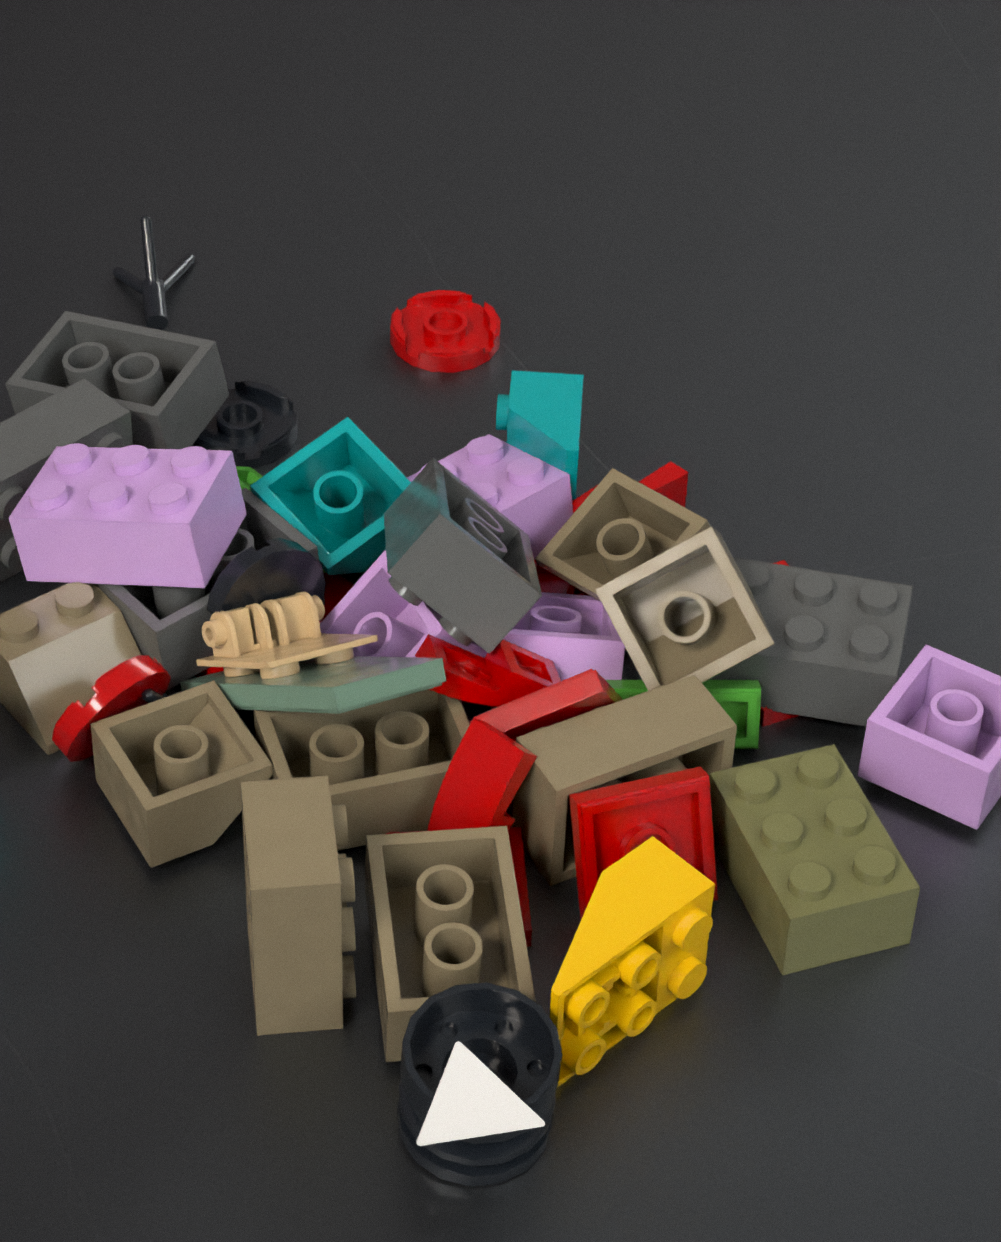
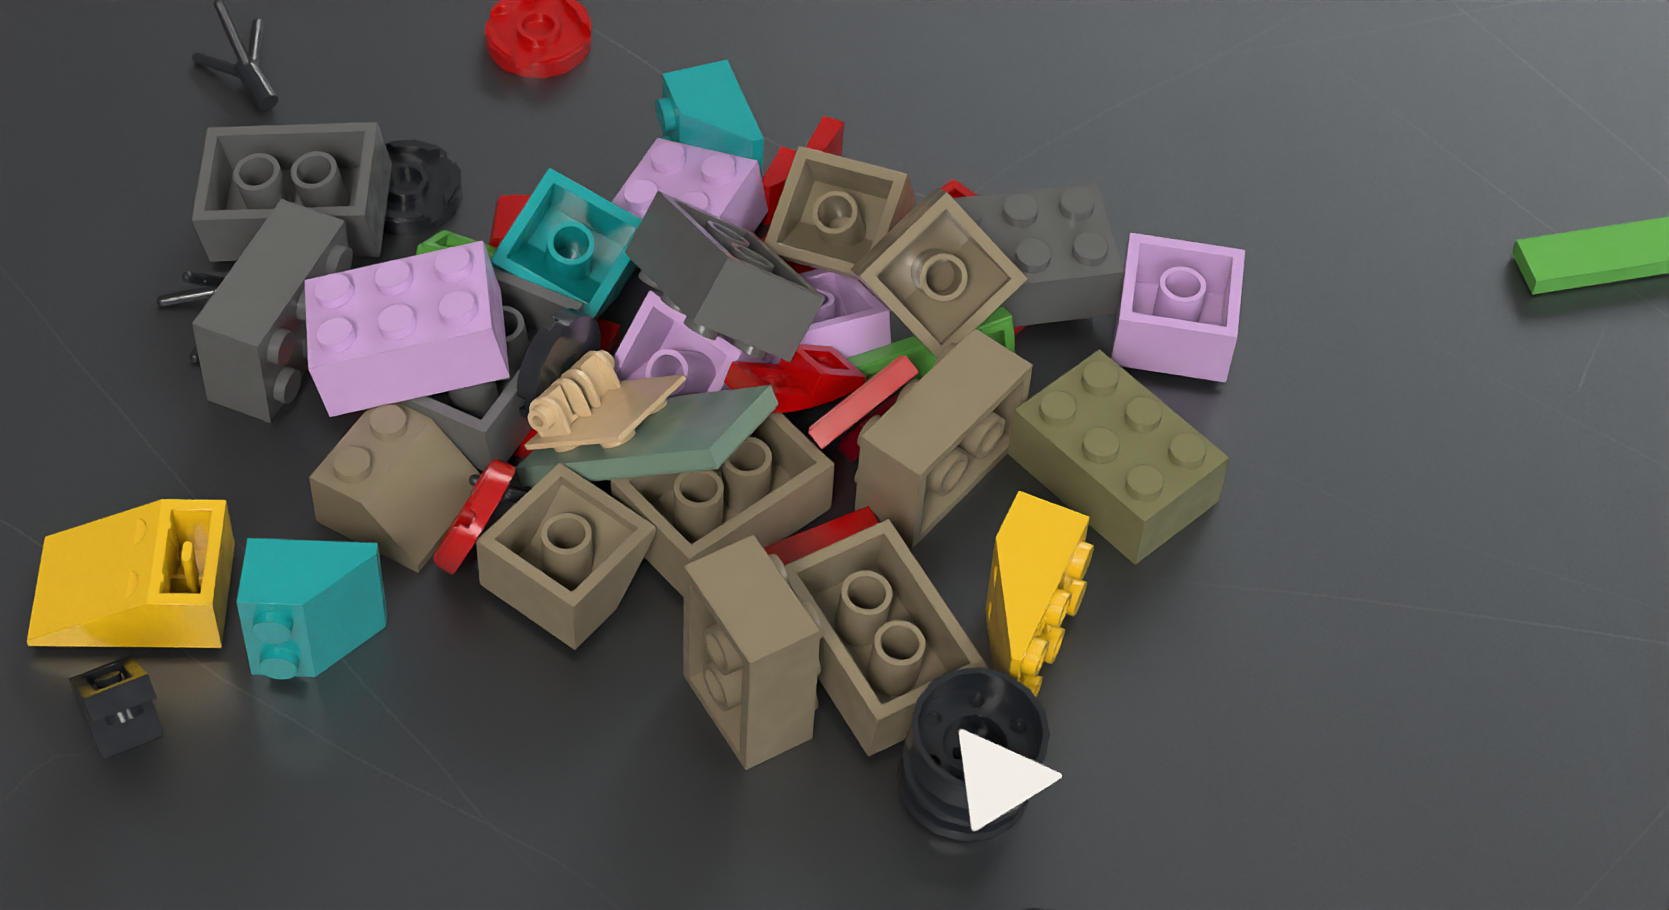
camera: 25 degrees left, 10 degrees up
red slope [427,718,537,832] -> none
red tile [569,766,718,920] -> none

